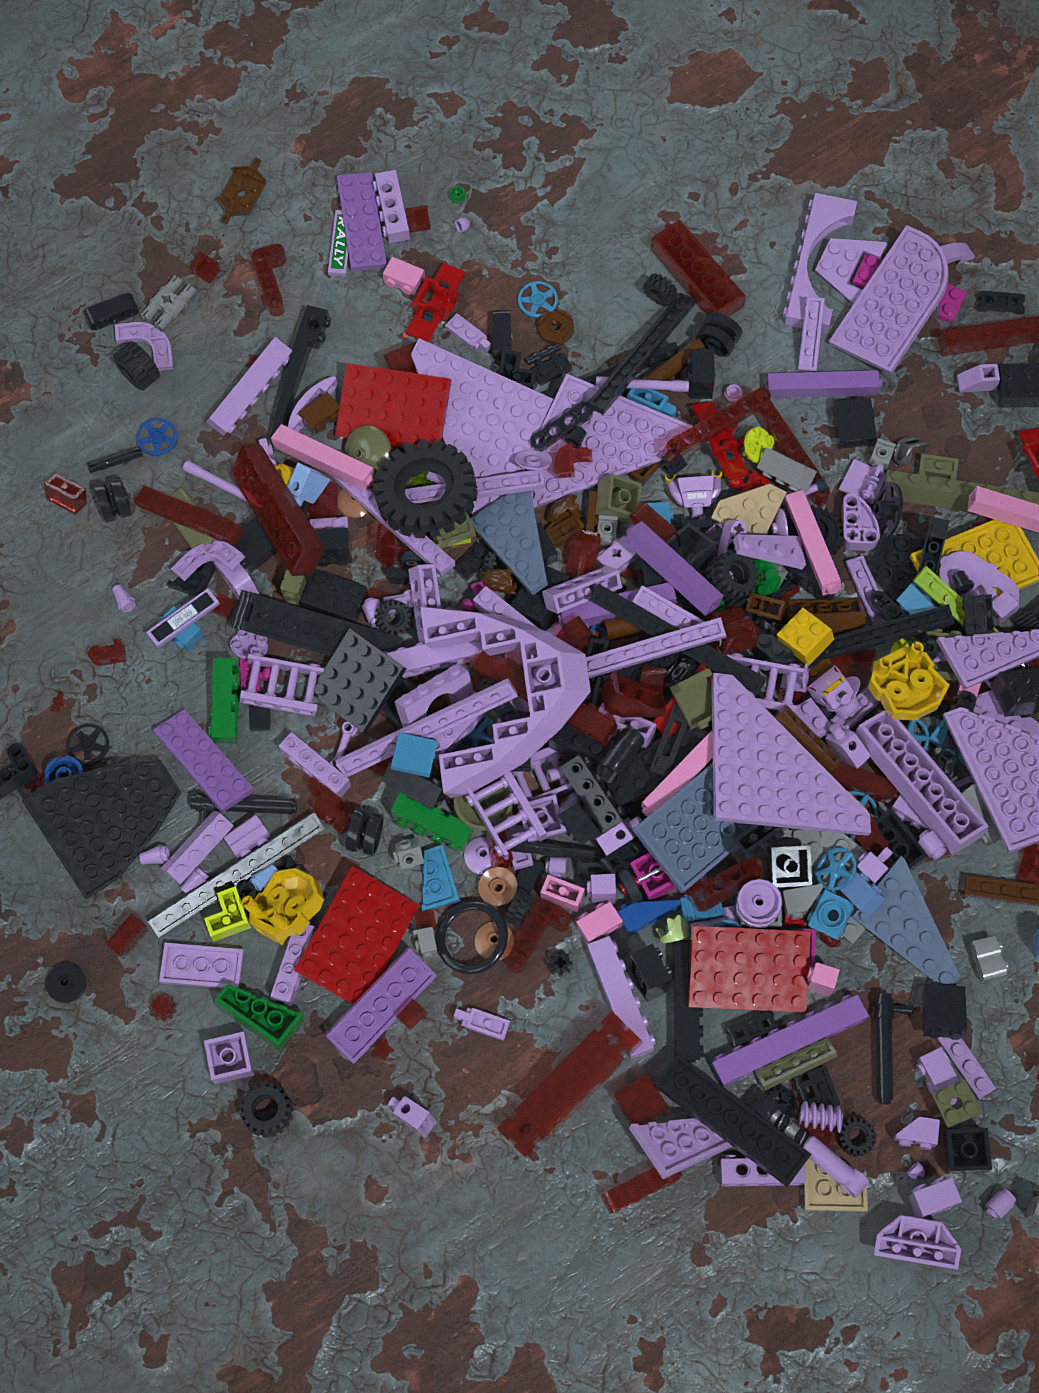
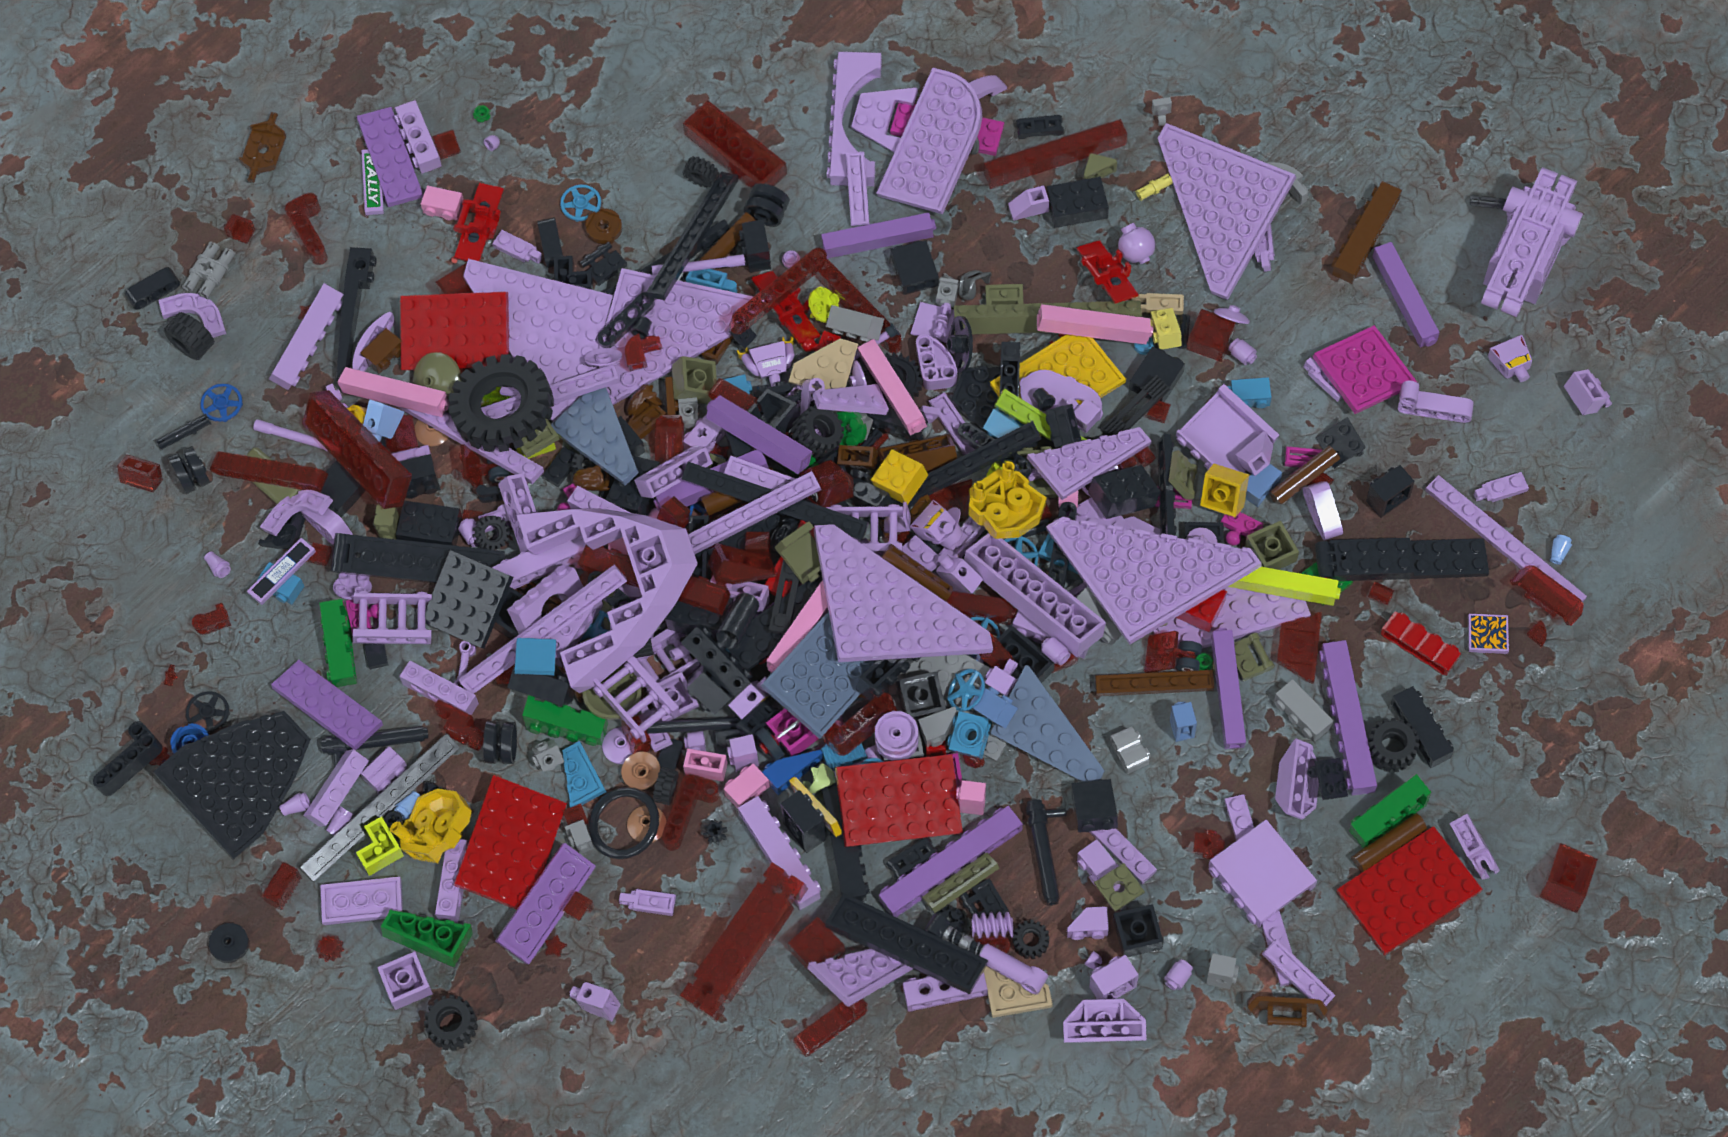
camera: 10 degrees left, 5 degrees down
none -> yellow tile [789,777,842,837]
none -> lavender plate [919,406,940,423]

